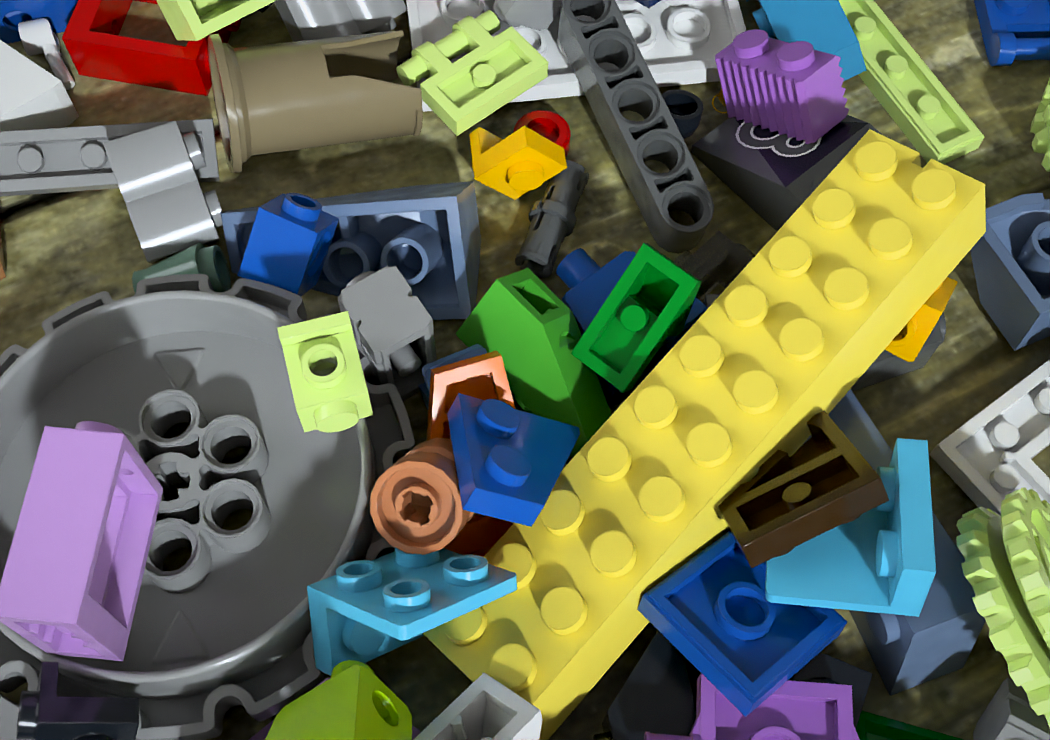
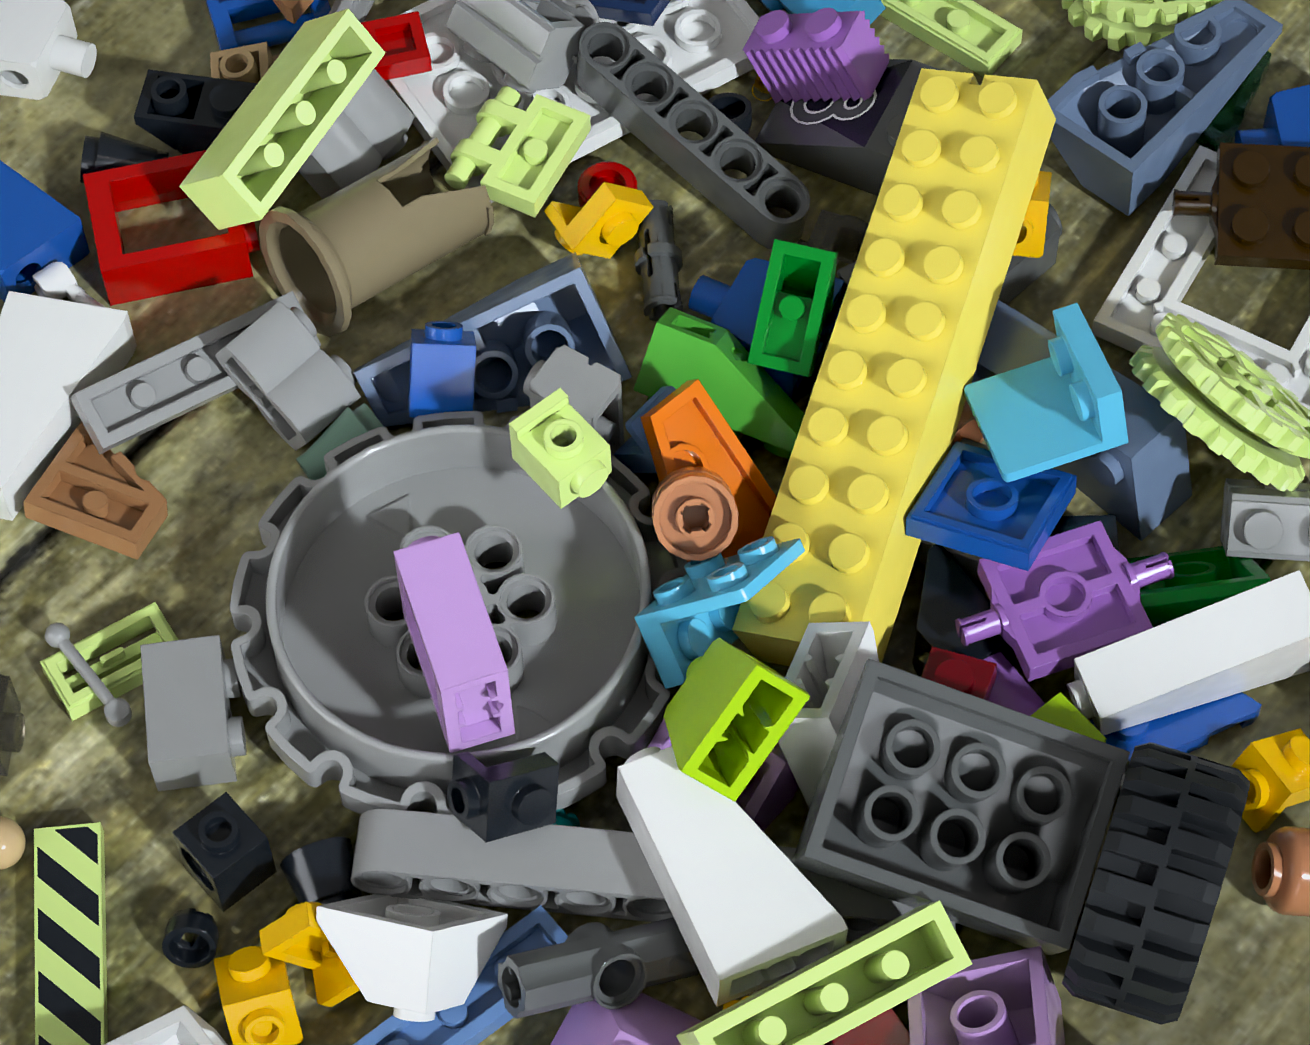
camera: 20 degrees left, 5 degrees down
blue wing [447,393,580,527] -> none
dark brown wing [718,411,889,568] -> none

